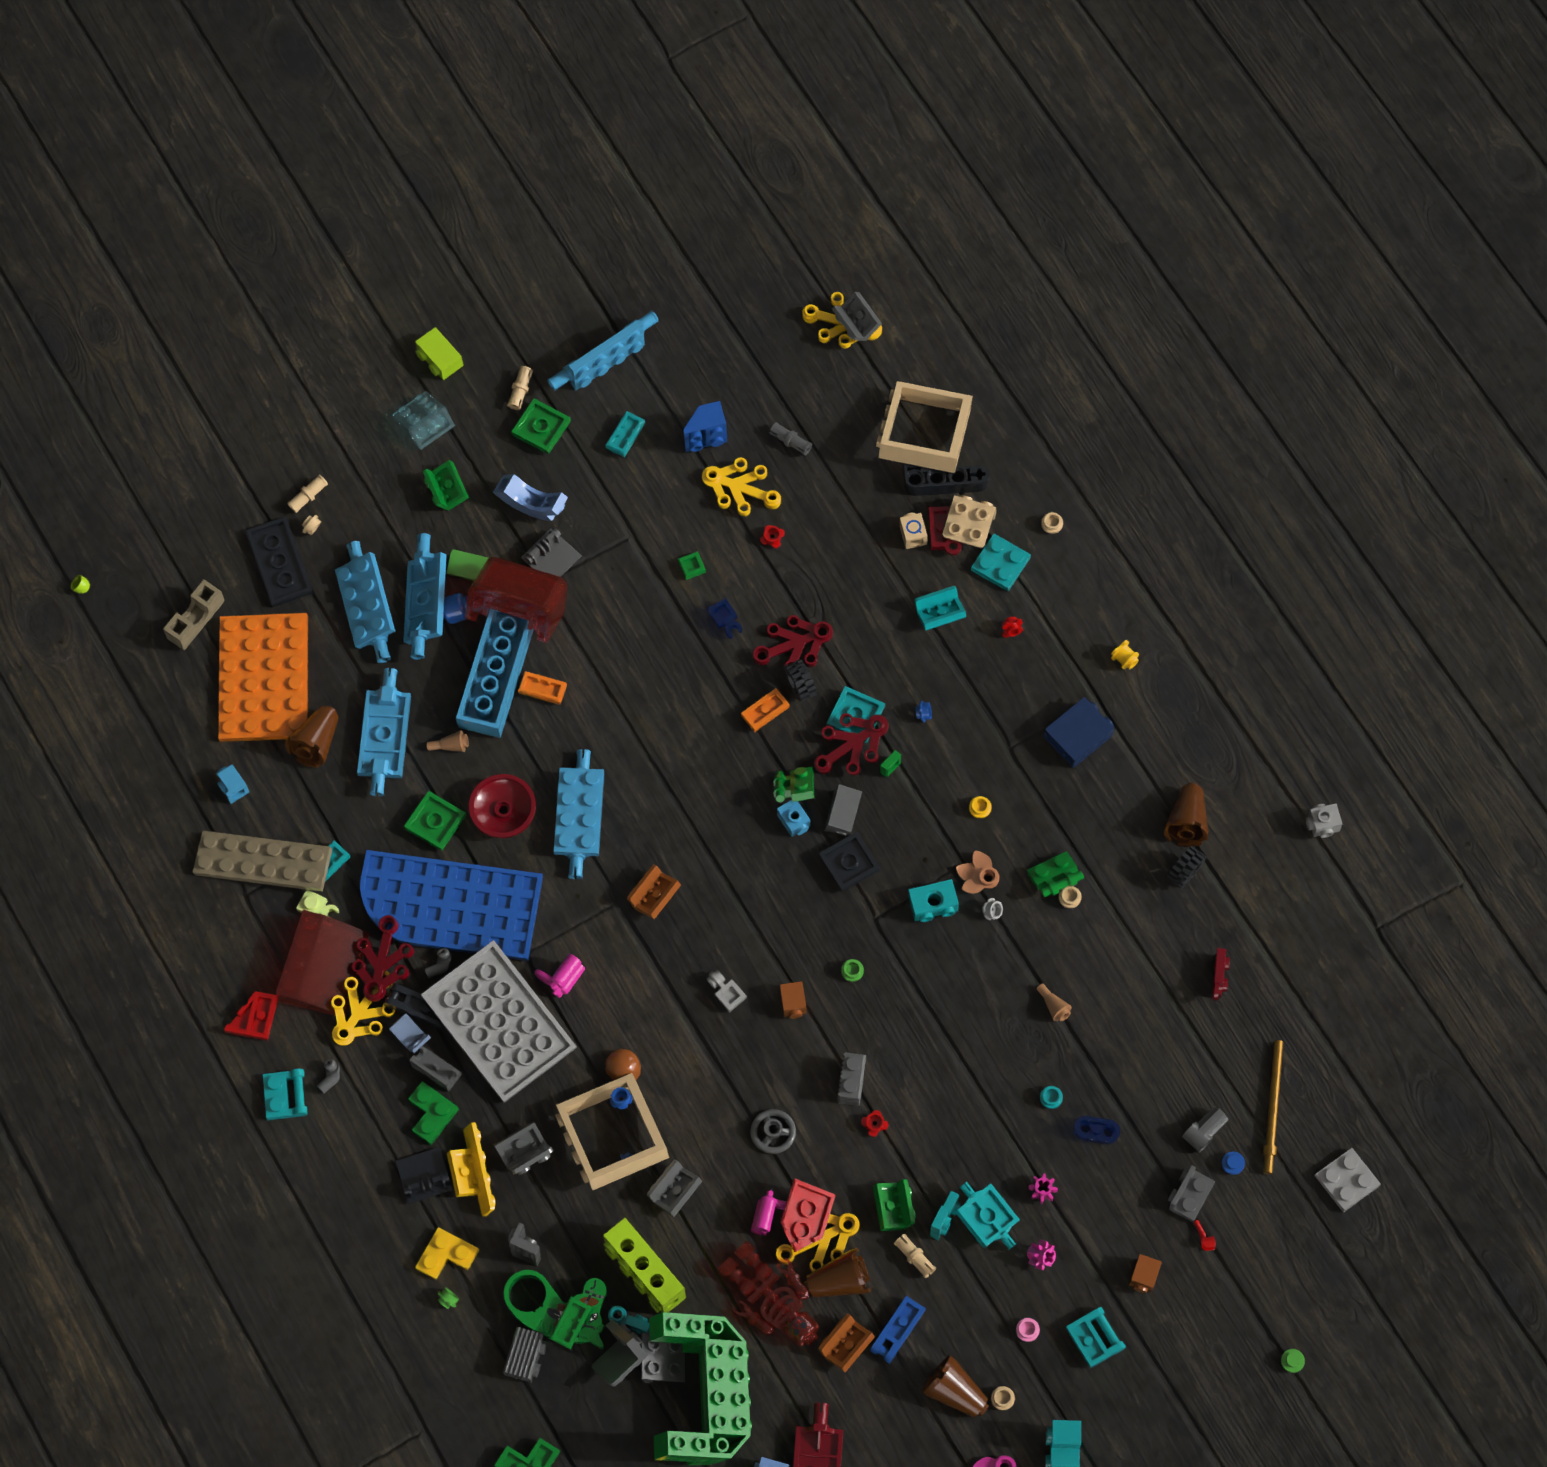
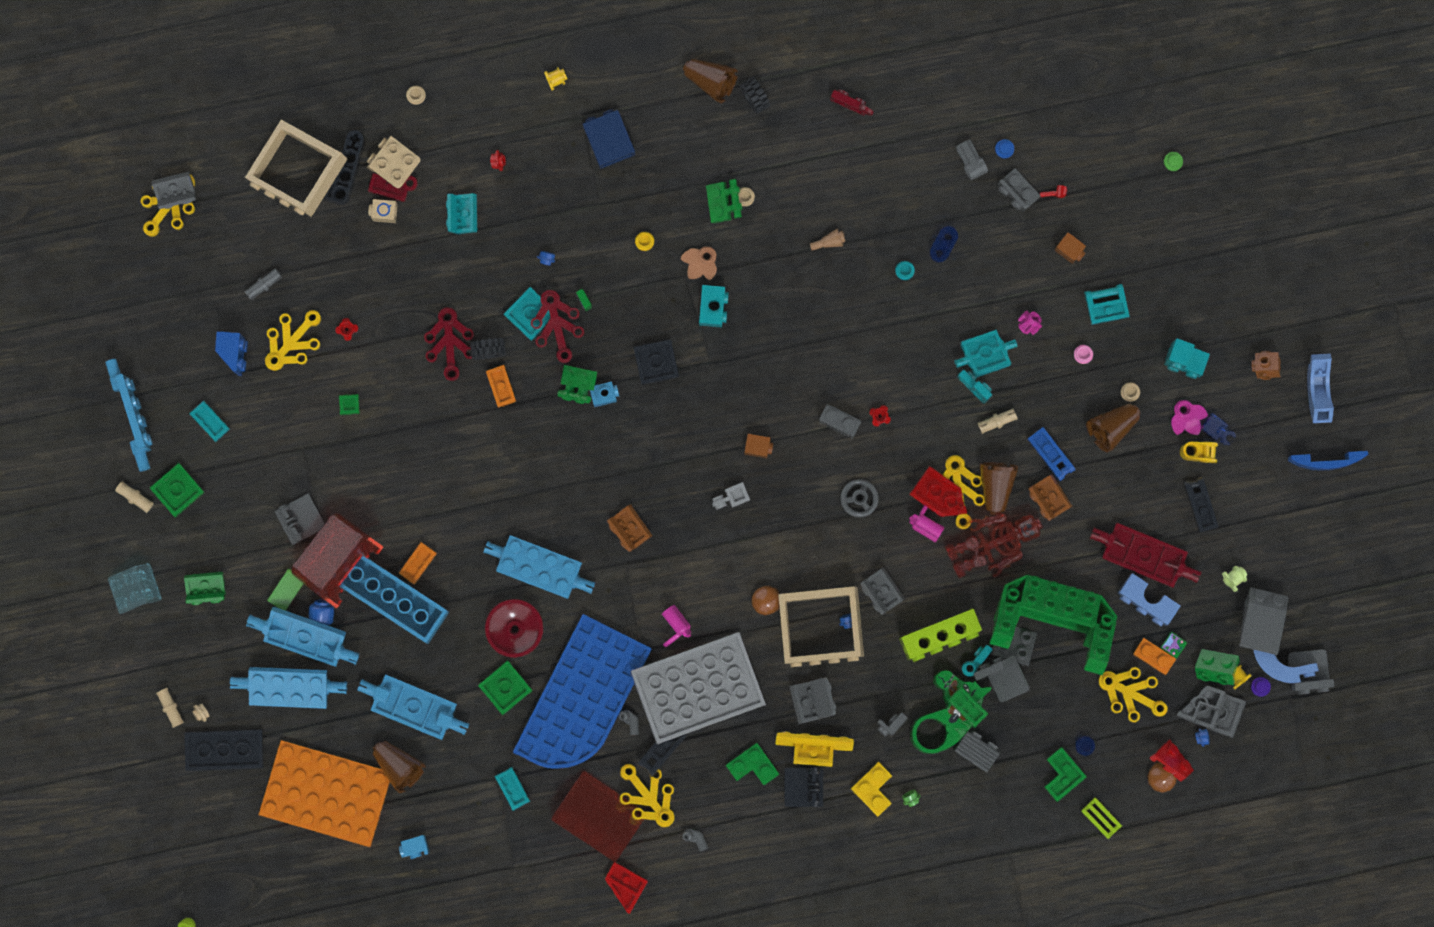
camera: 75 degrees left, 15 degrees up
dark tan arch [163,580,225,650] -> none
dark tan plate [193,831,332,892] -> none
teal plate [263,1069,308,1120] -> none
yellowish green plate [296,890,339,924] -> none
dark red plant [352,915,414,1002] -> none
sand blue bracket [389,1014,431,1053] -> none
dark grey hinge [410,1046,462,1092] -> none
lime brick [415,327,463,380] -> none
medium nougat cone [427,730,469,752] -> none
medium blue arch [493,474,568,521] -> none
blue plate [610,1087,633,1109] -> none
clear blue plate [707,598,742,639] -> none
dark grey hinge [824,784,862,836] -> none
bright green plate [841,959,864,982] -> none
green bracket [873,1179,916,1231] -> none
teal plate [971,534,1031,591] -> none
light grey plate [982,898,1003,920] -> none
dark pink gear [1028,1173,1058,1204] -> none
pearl gold bar [1262,1040,1283,1175] -> none
light grey plate [1315,1148,1381,1213] -> none

